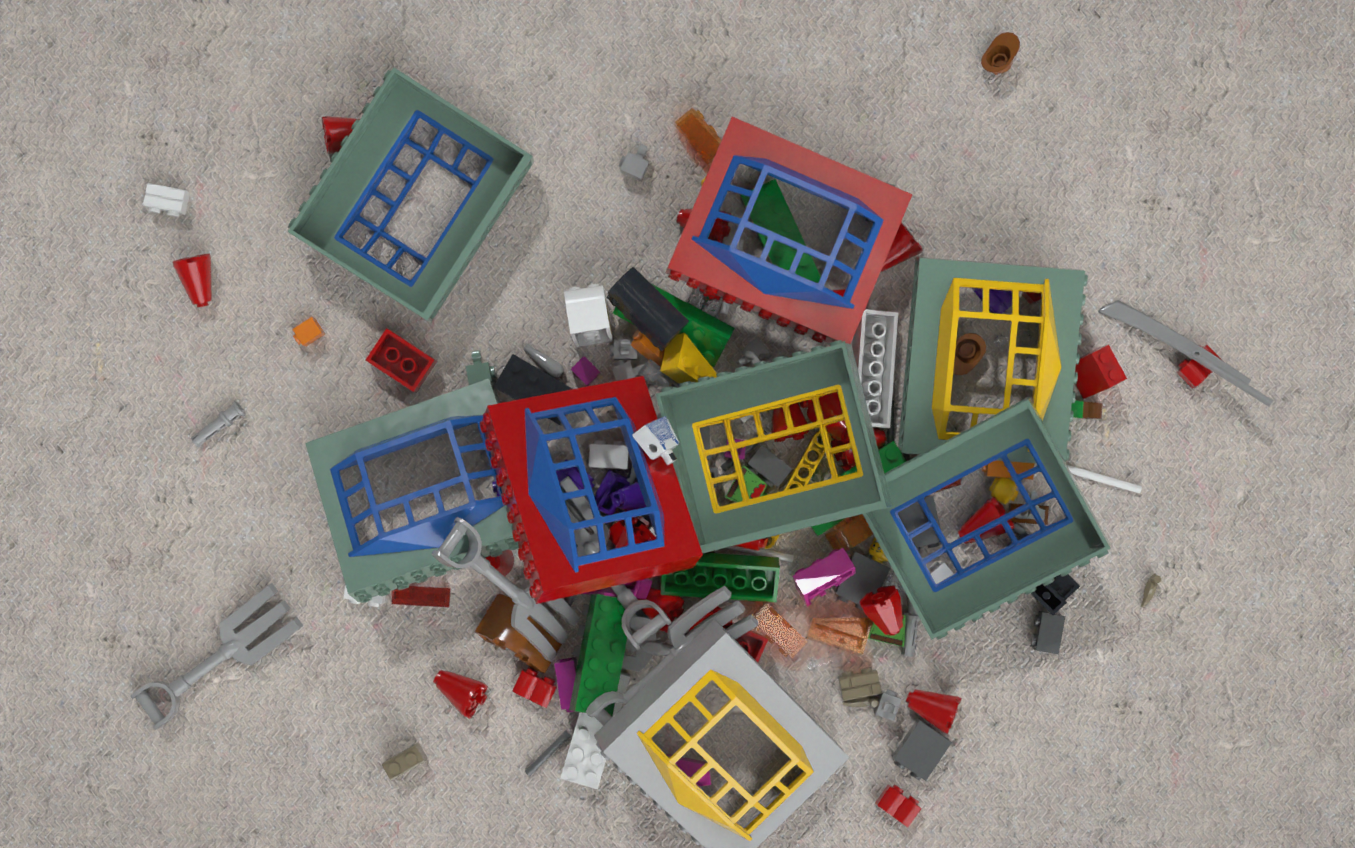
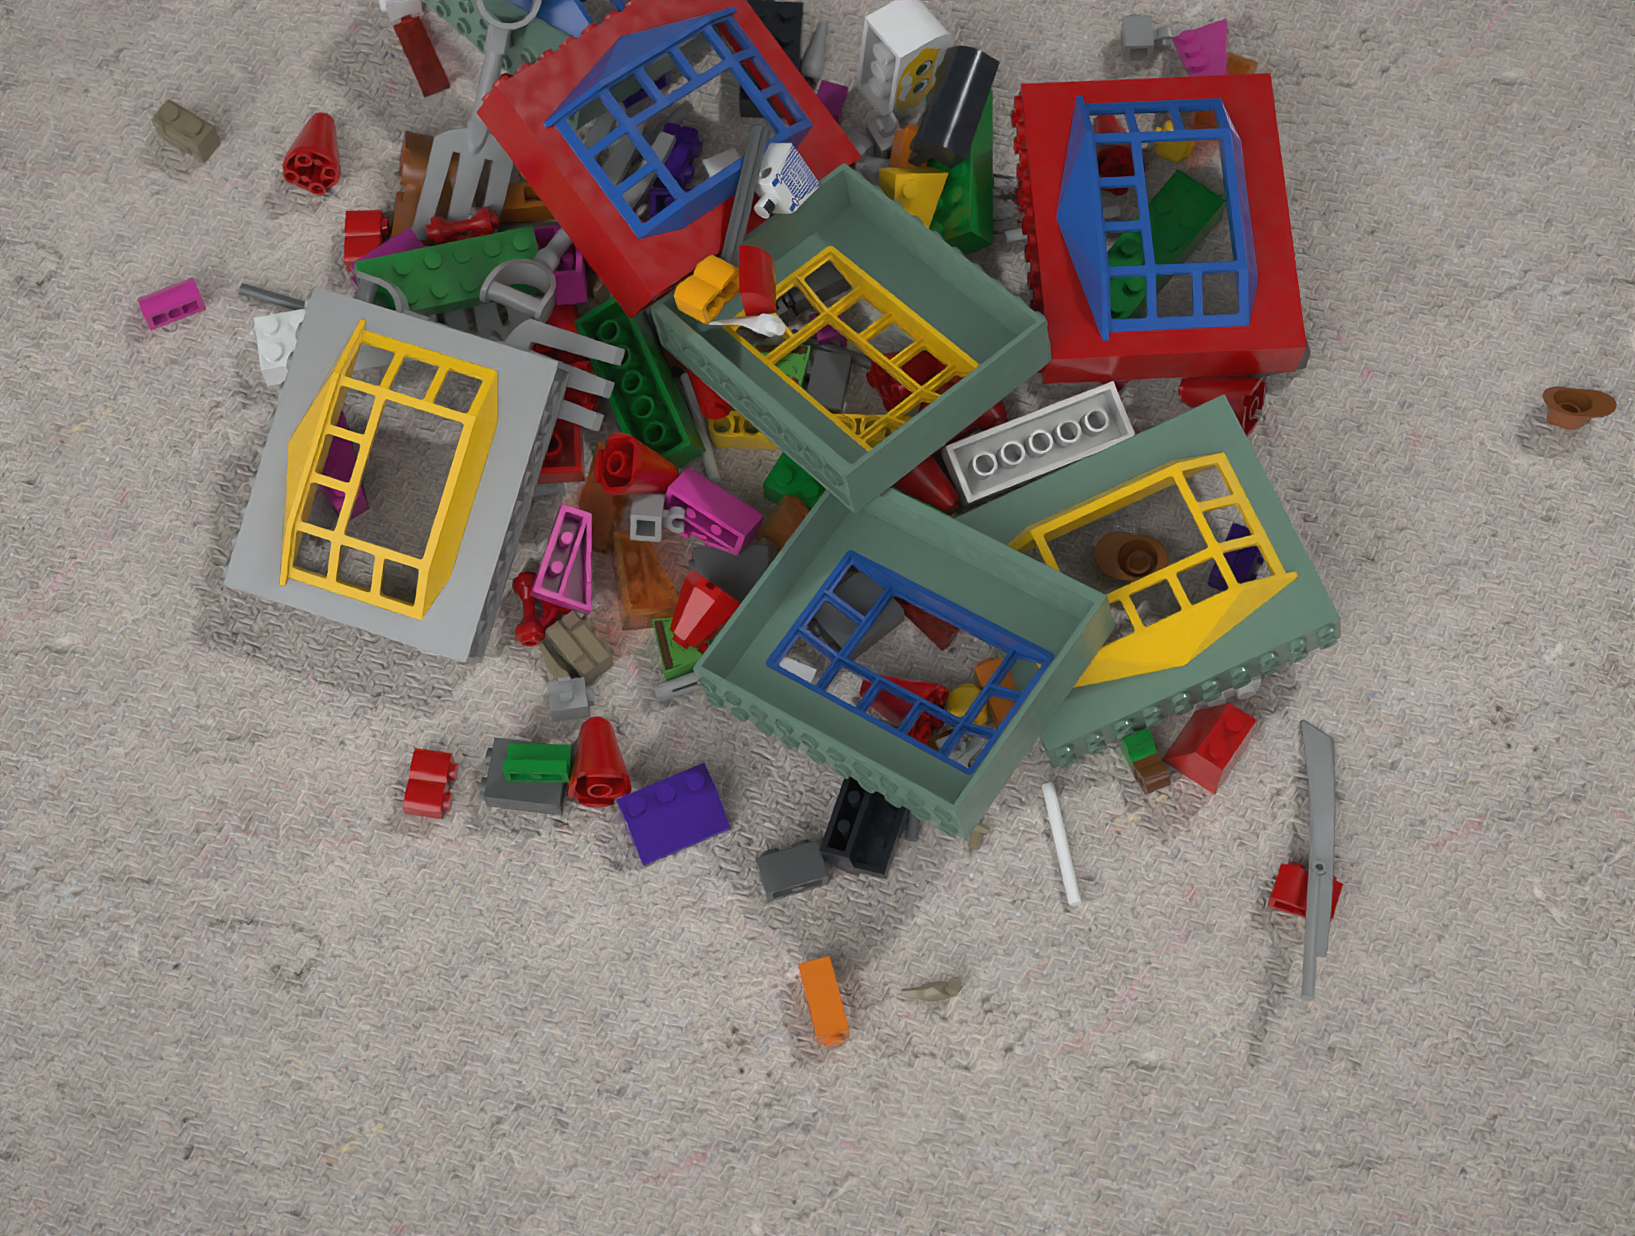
camera: 65 degrees right, 20 degrees down
none -> dark pink brick [137,277,206,331]
none -> red piece [426,206,500,245]
none -> green panel [503,744,571,783]
none -> red piece [512,571,573,647]
none -> dark pink wedge [529,503,592,616]
none -> red cone [594,432,679,495]
none -> dark purple slope [616,763,731,866]
none -> light grey brick [630,494,685,542]
none -> light orange brick [674,255,739,324]
none -> white bar [709,313,785,337]
none -> dark grey axle [721,125,769,267]
none -> red brick [739,245,776,316]
none -> orange brick [798,956,850,1047]
none -> dark pink wing [1172,18,1229,77]

